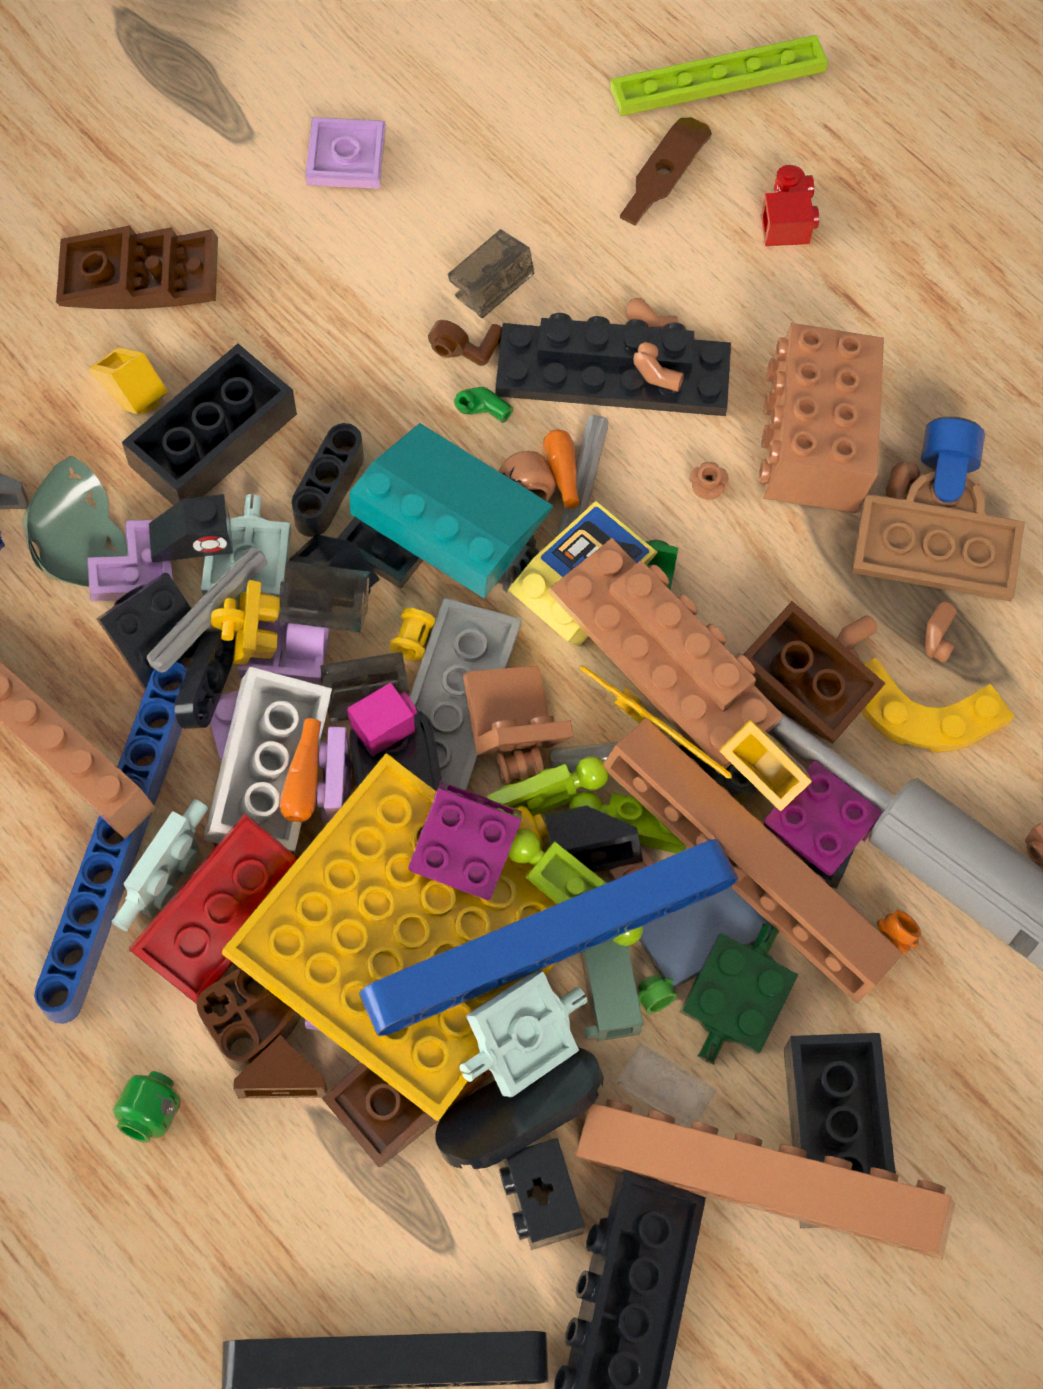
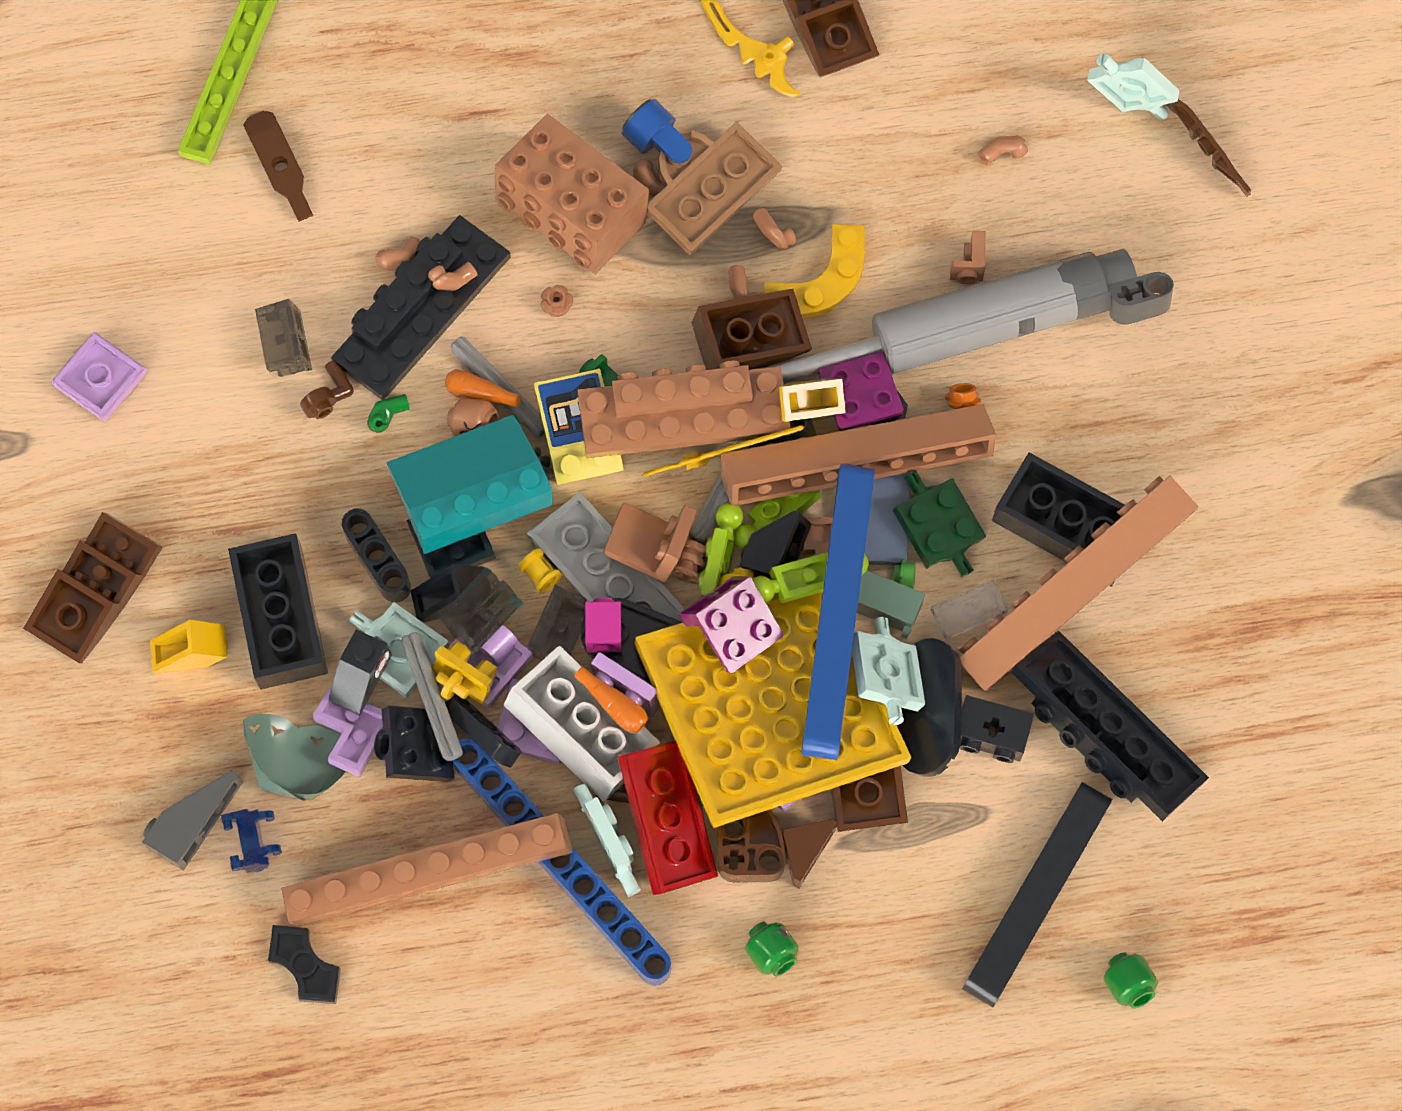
camera: 55 degrees left, 5 degrees up
red brick [761,165,819,246] -> none

